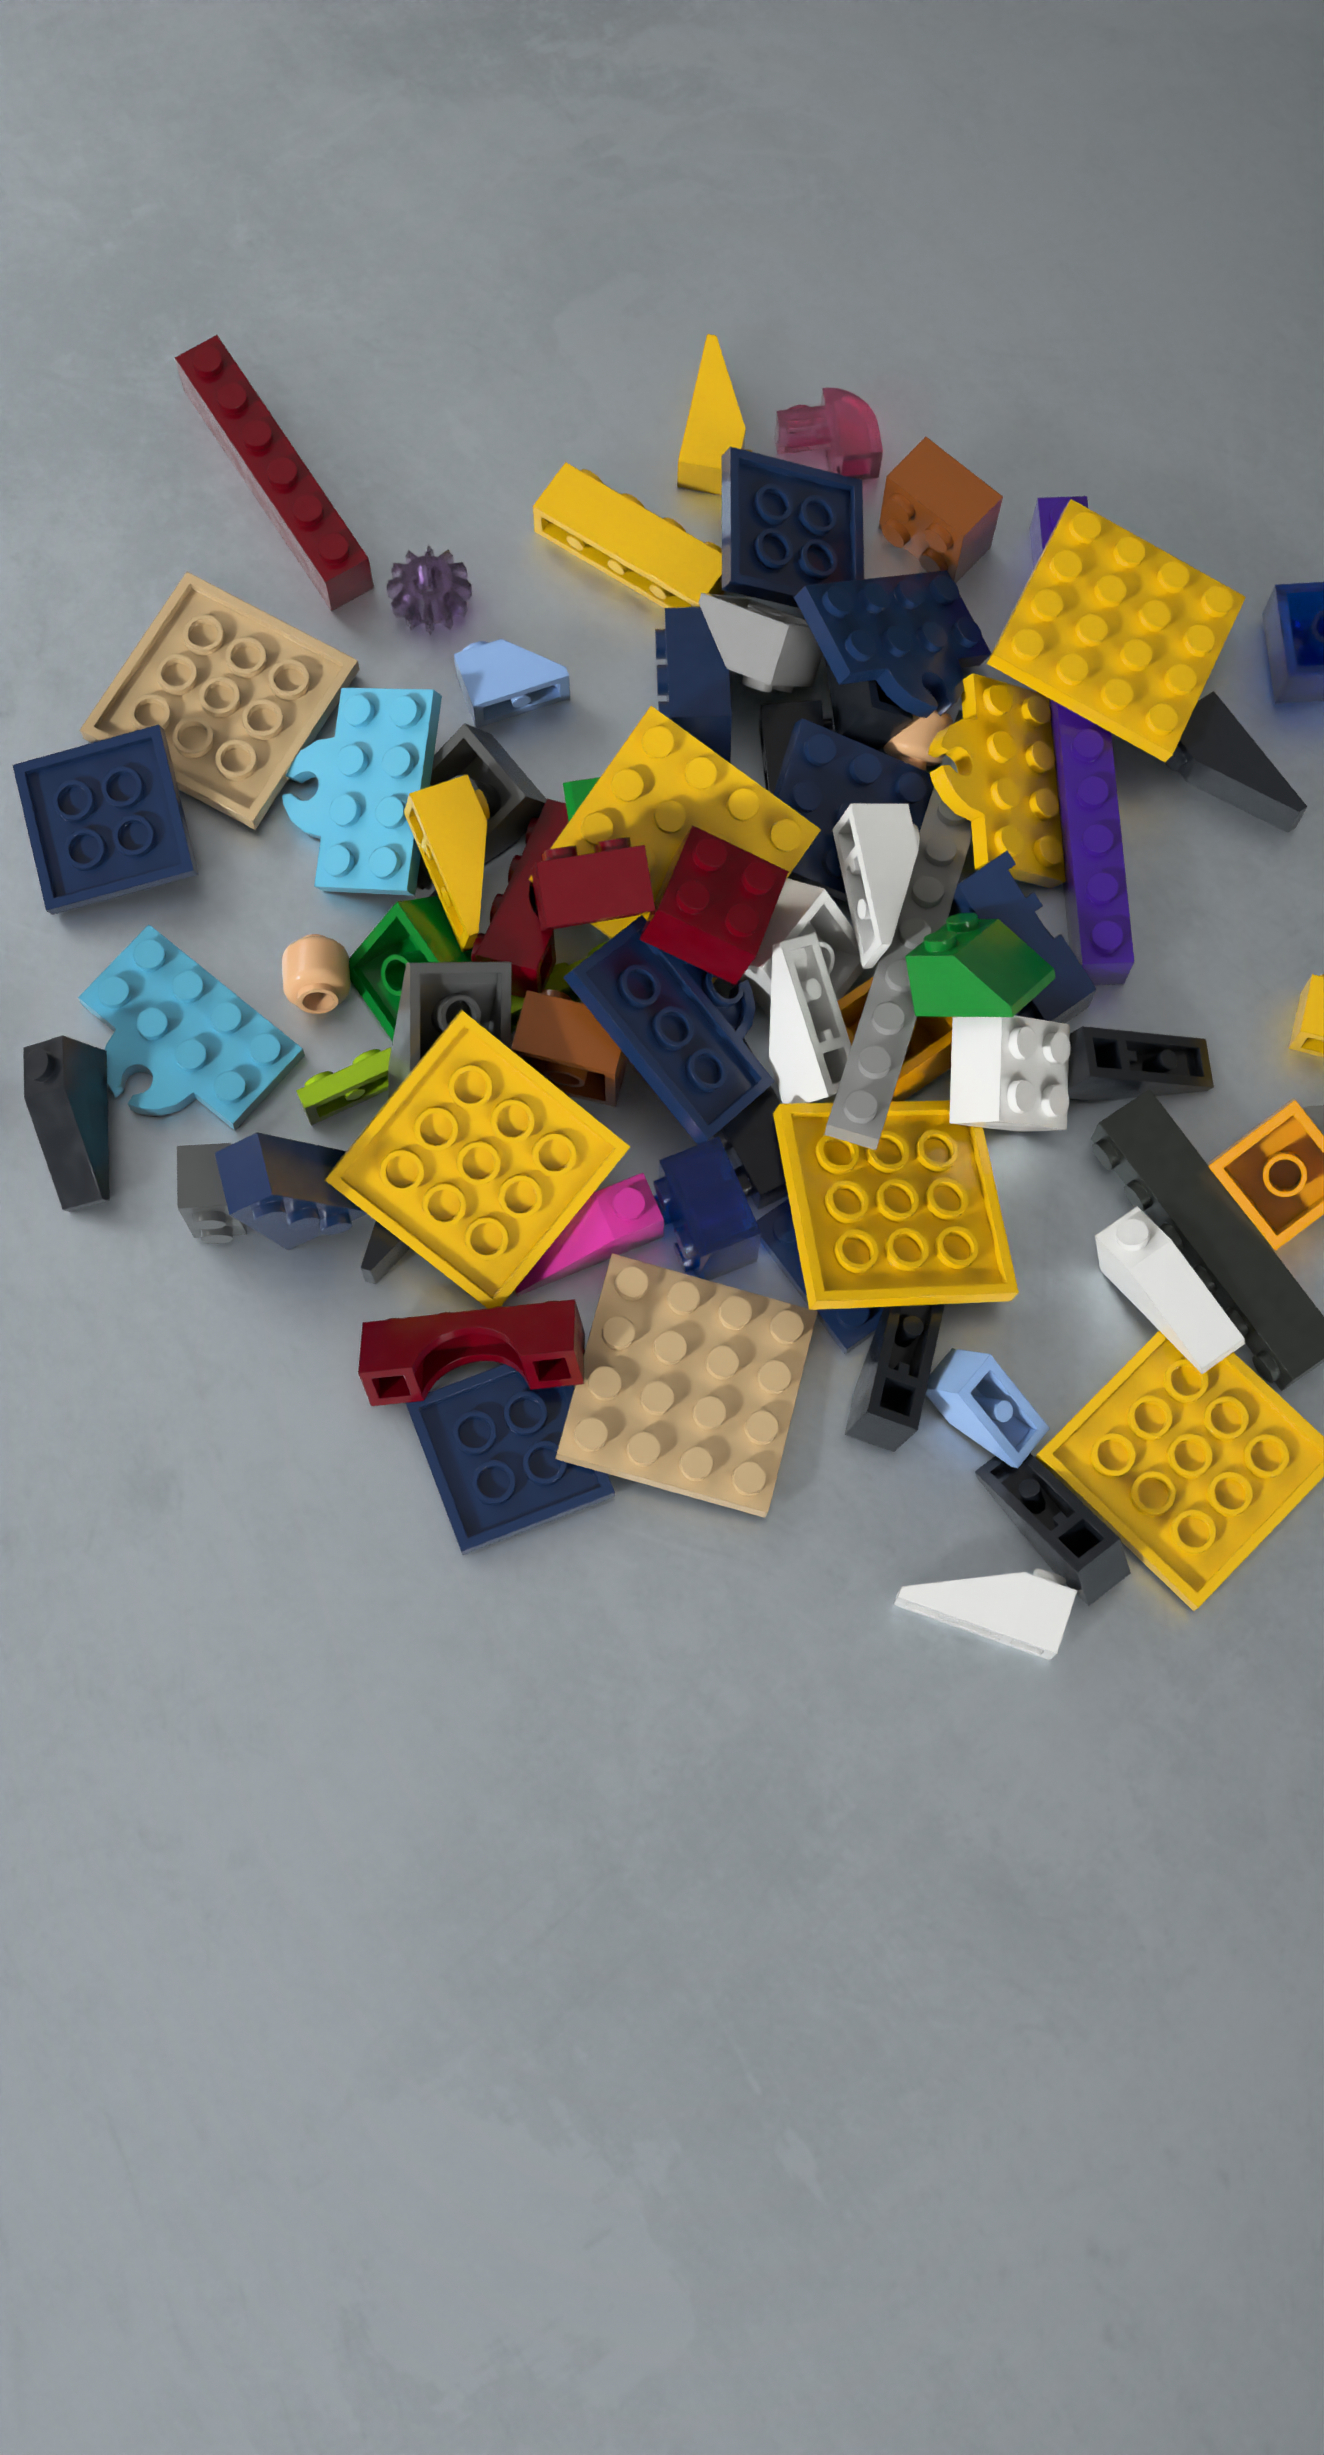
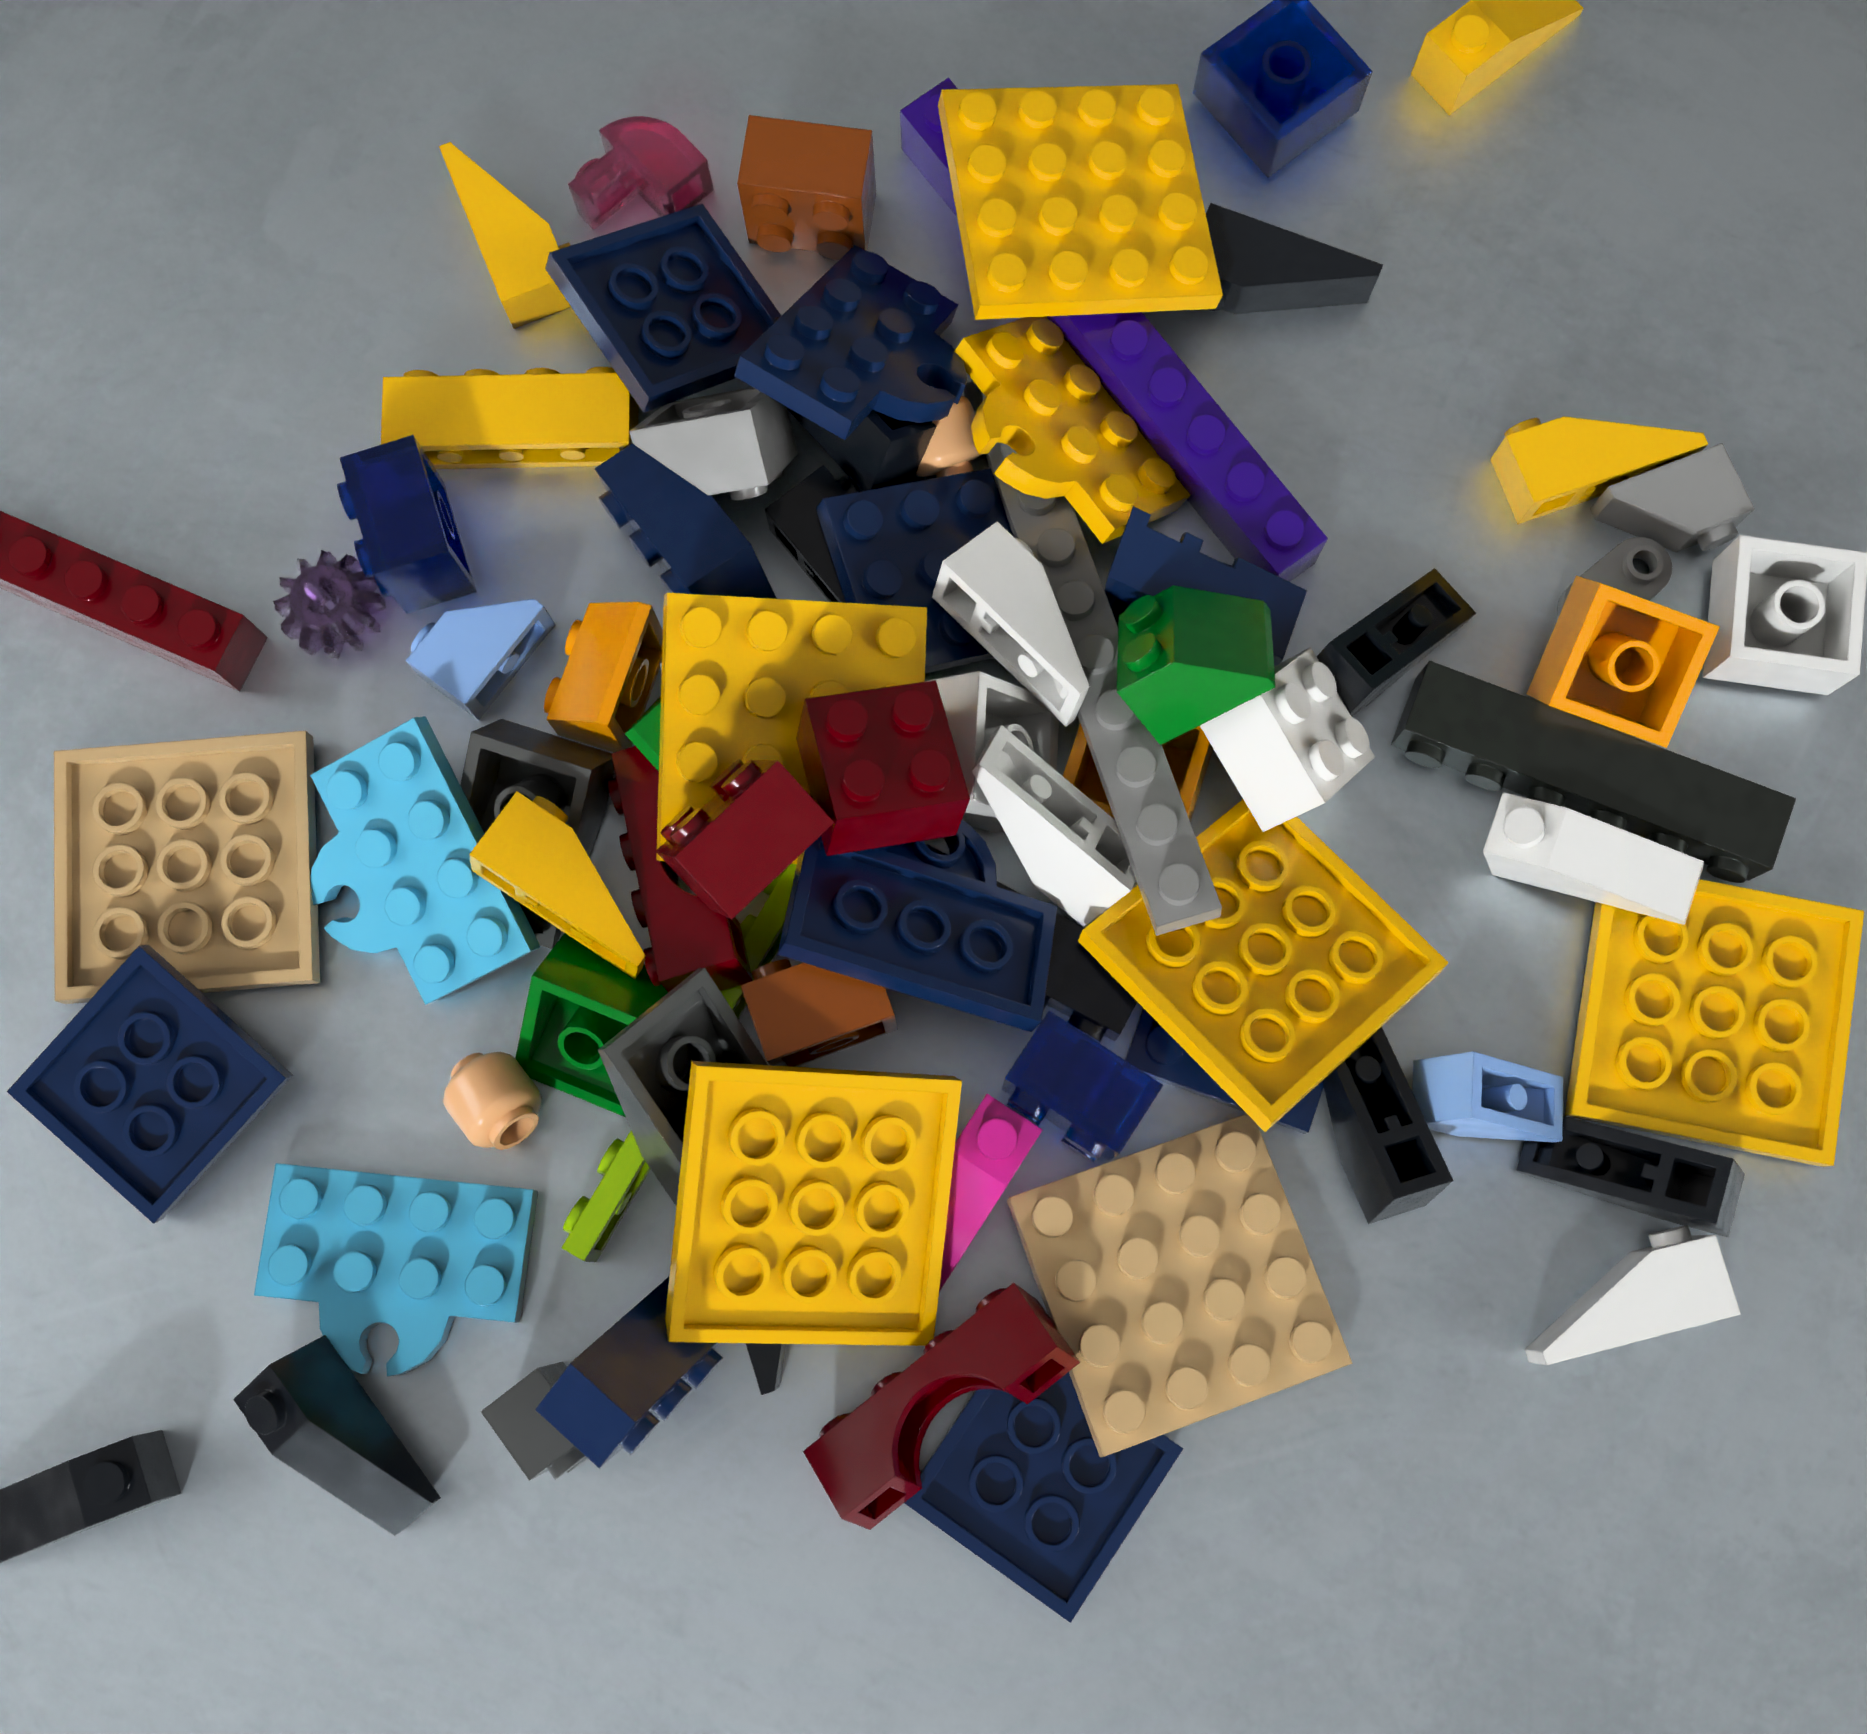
camera: 30 degrees left, 5 degrees up
none -> clear blue brick [337,435,477,614]
none -> light orange slope [544,602,663,753]

